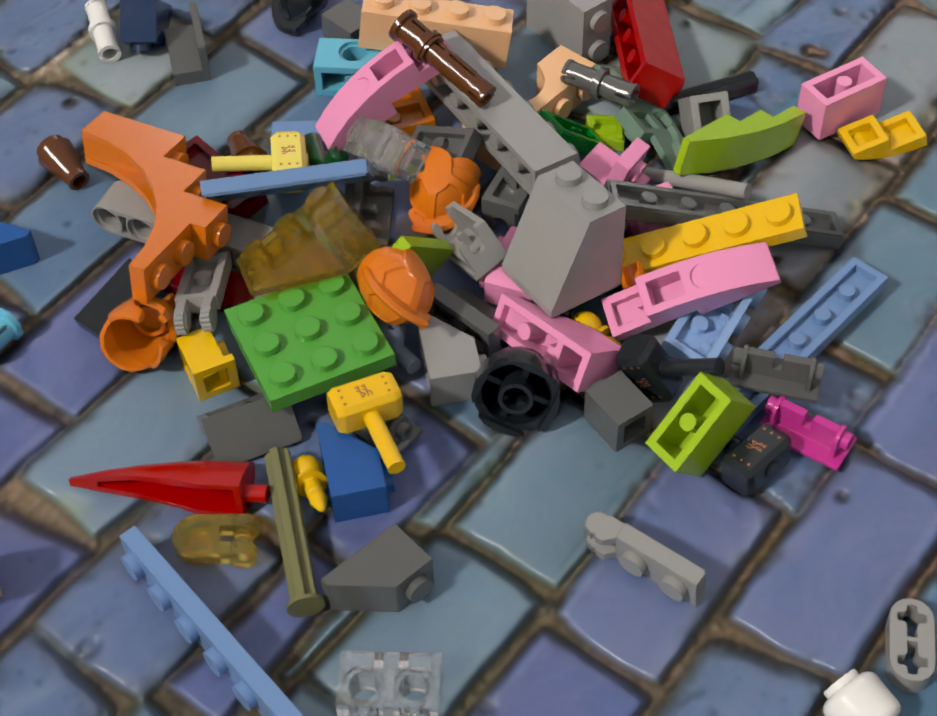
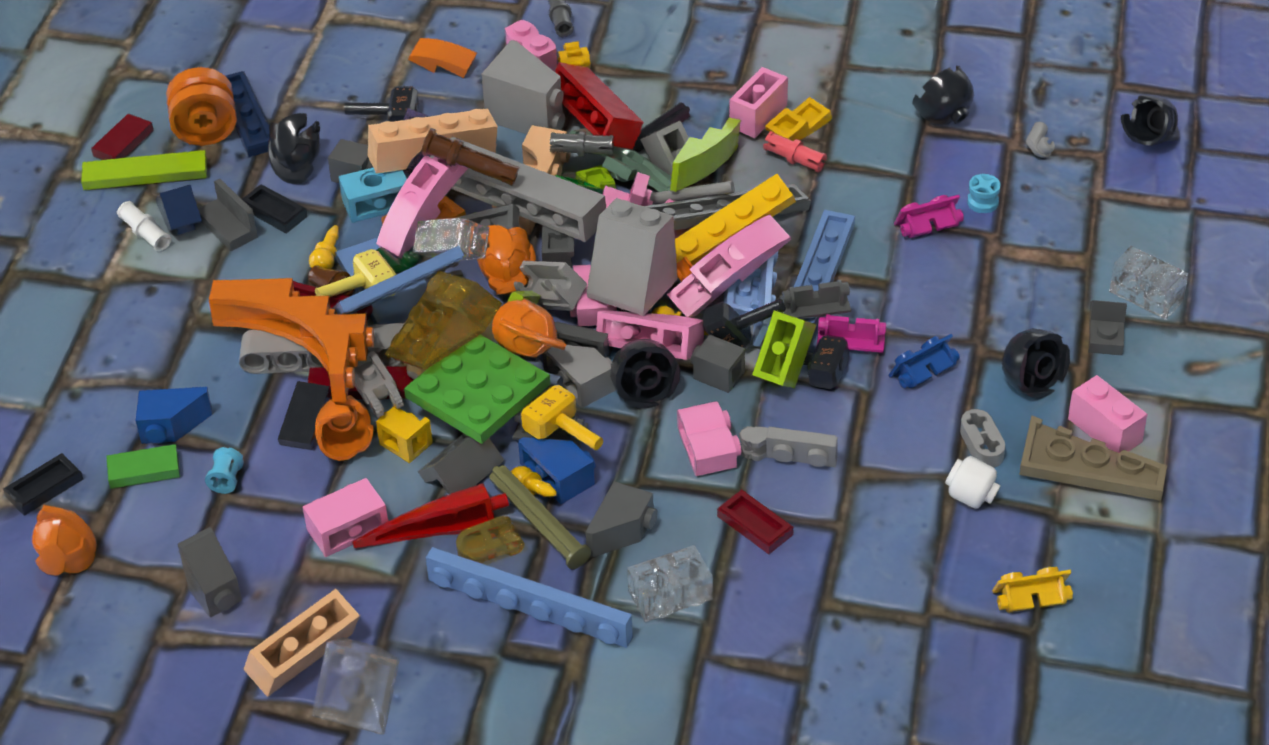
camera: 25 degrees left, 5 degrees down
reddish brown cone [37,135,90,190] -> none
none -> black tile [242,184,308,233]
none -> bright pink brick [302,478,388,557]
none -> yellow bar [309,225,339,269]
none -> bright pink brick [677,401,741,476]
none -> dark red tile [717,489,794,554]
none -> coral pin [763,131,827,172]
none -> blue hinge [888,334,960,388]

